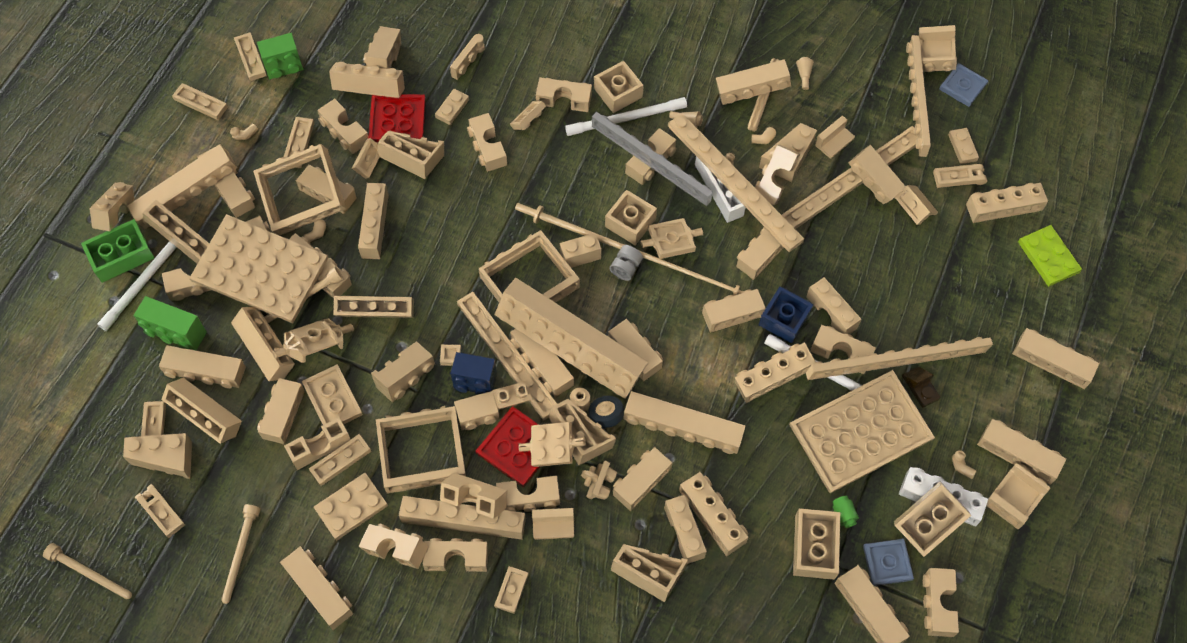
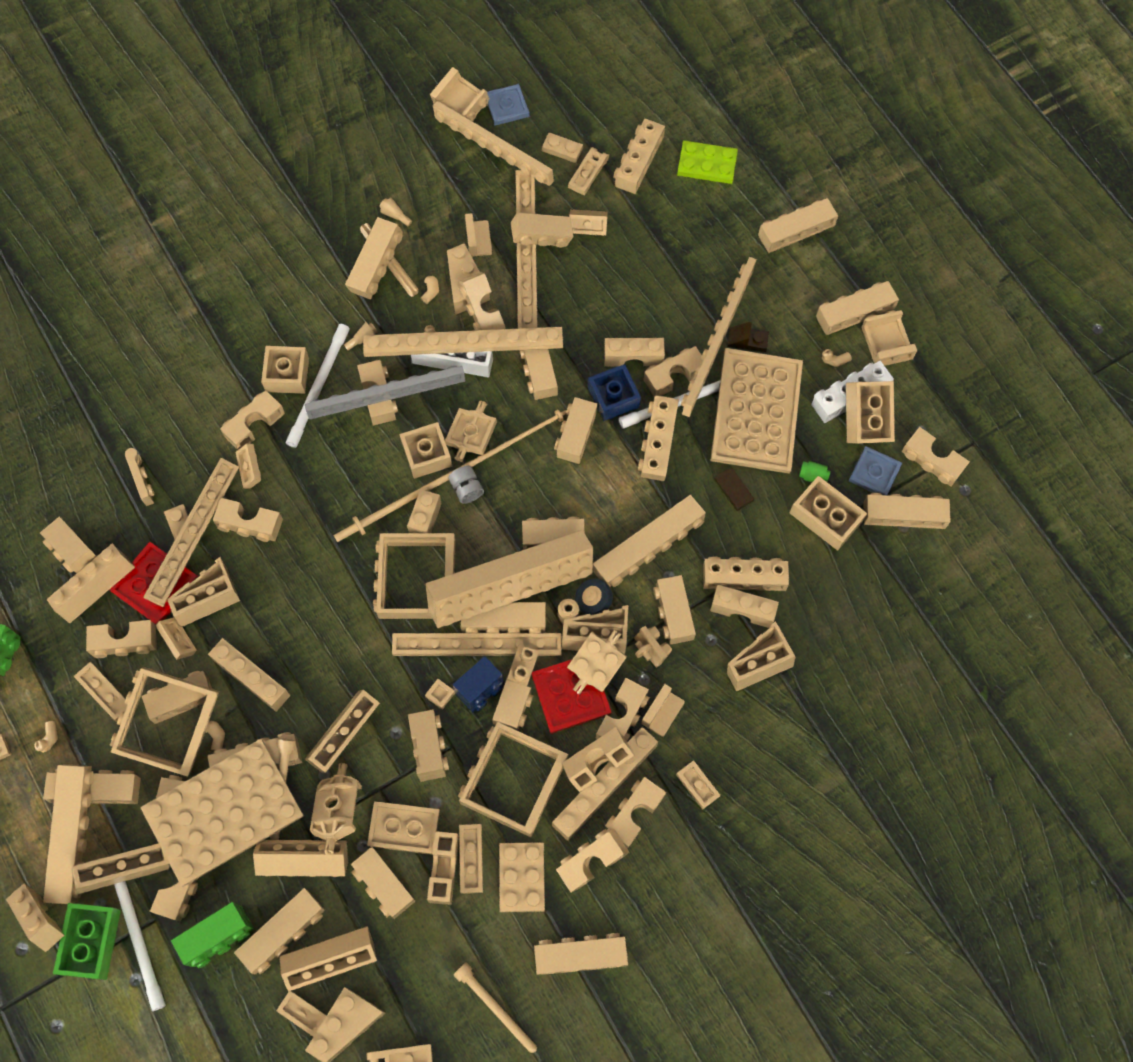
camera: 55 degrees left, 5 degrees up
none -> tan plate [144,458,239,607]
none -> dark brown tile [714,467,754,511]

